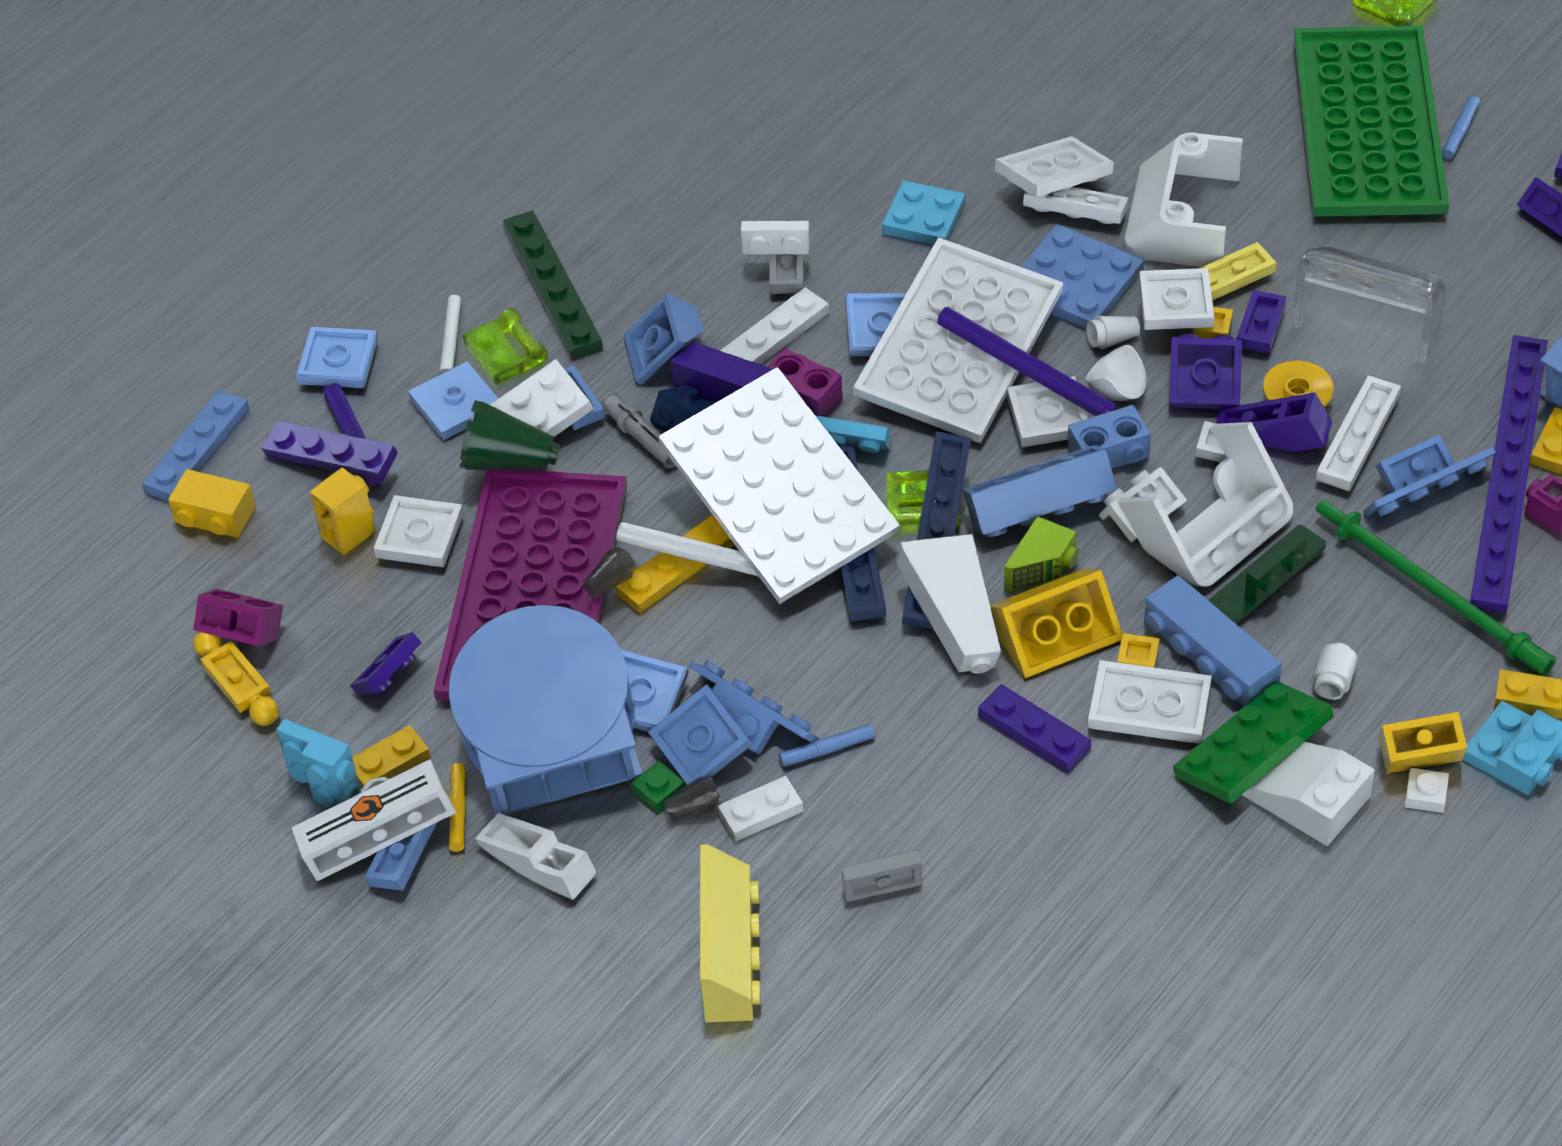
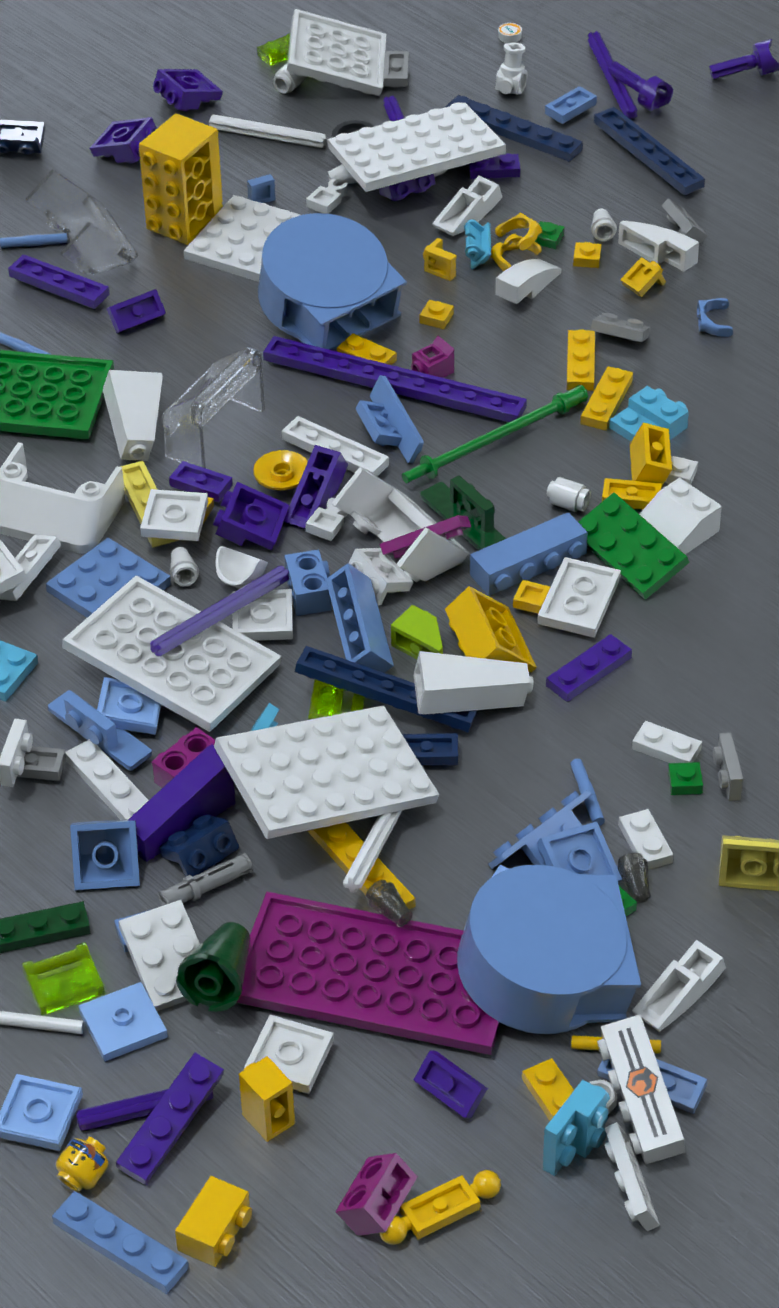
camera: 85 degrees left, 5 degrees down
none -> medium blue bracket [48,690,152,771]
none -> yellow head [56,1137,109,1192]
none -> white slope [103,370,163,461]
none -> magenta plate [380,515,471,559]
none -> yellow plate [602,478,662,510]
none -> white plate [605,1122,660,1231]
none -> white plate [632,721,702,763]
none -> green plate [668,762,703,795]

